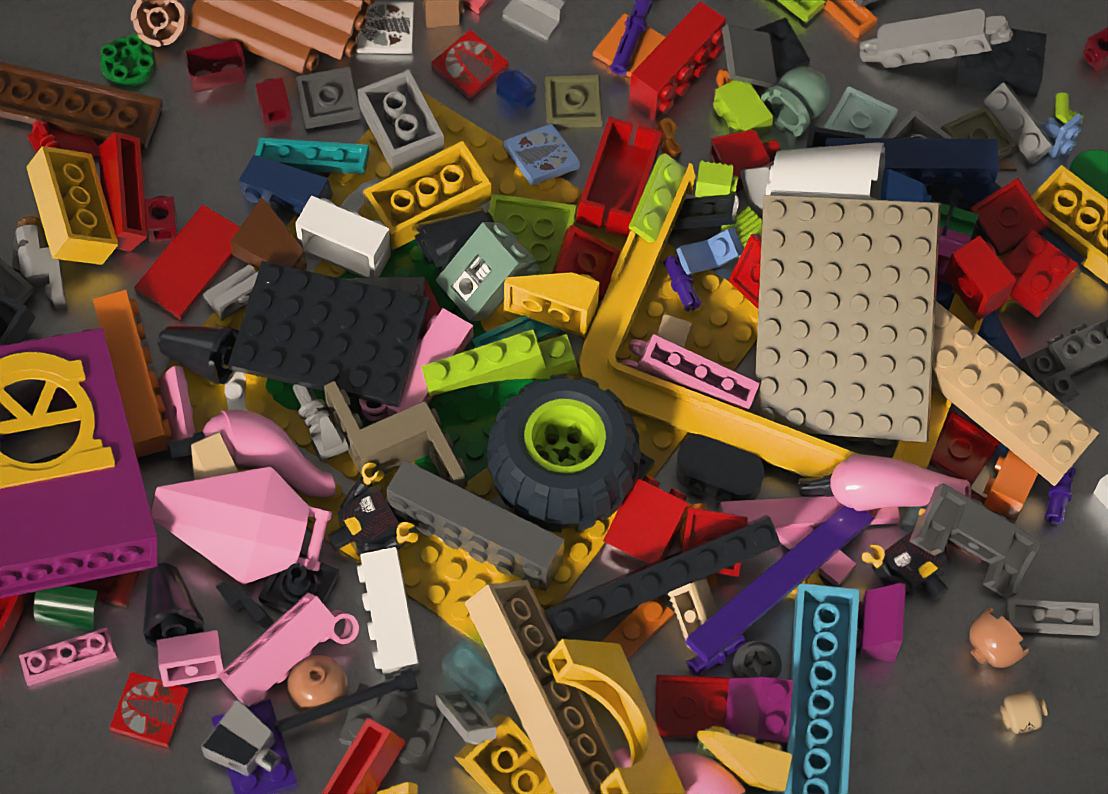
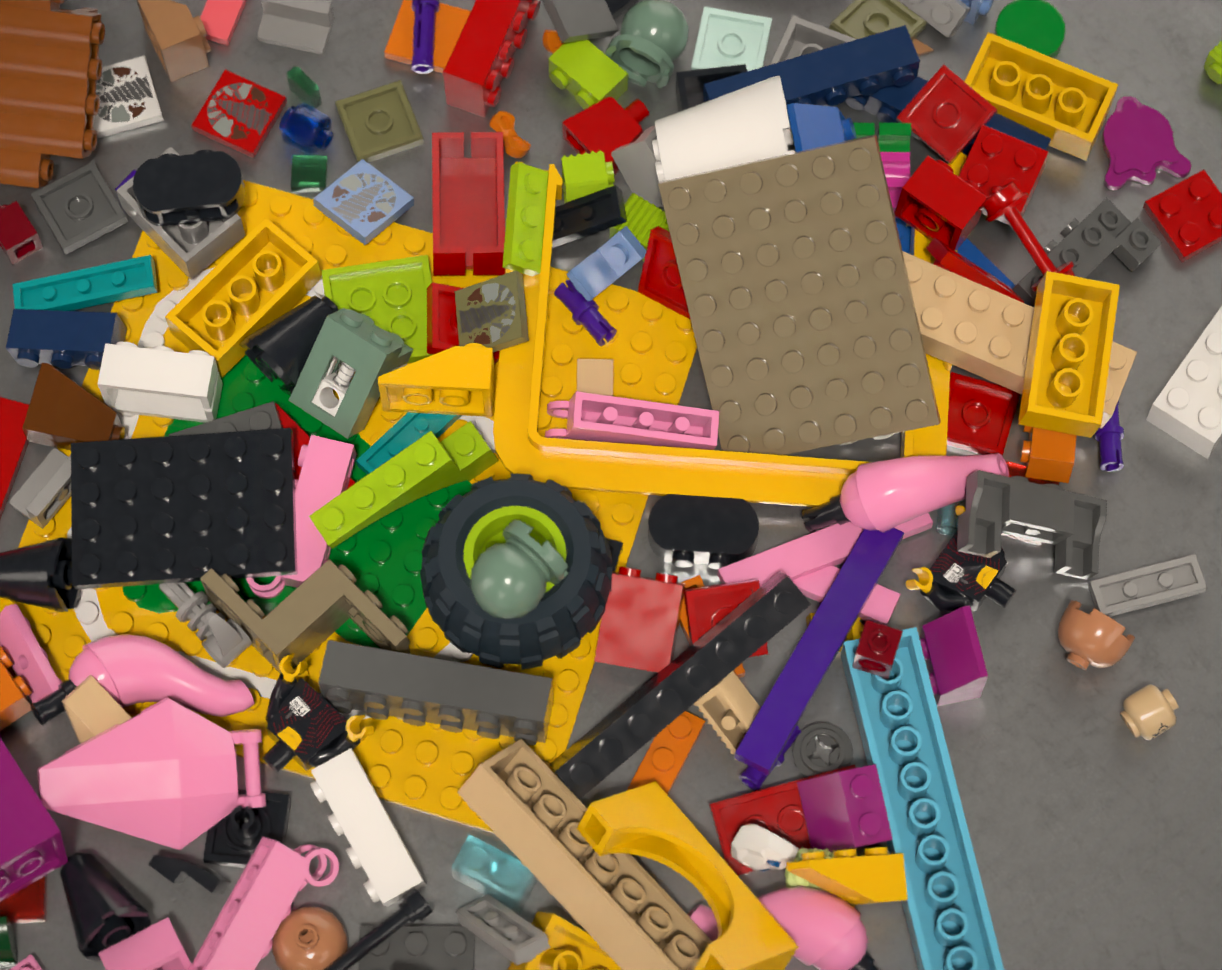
camera: 15 degrees left, 5 degrees up
none -> black brick [133,150,245,227]
none -> clear green tile [286,66,321,112]
none -> clear green tile [291,155,328,192]
none -> olive tile [455,270,529,352]
none -> sand green tile [470,519,568,619]
none -> white rock [731,823,799,872]
none -> dark red brick [852,620,903,679]
none -> red plate [926,237,1024,303]
none -> red piece [984,181,1075,291]
none -> yellow brick [1018,271,1120,438]

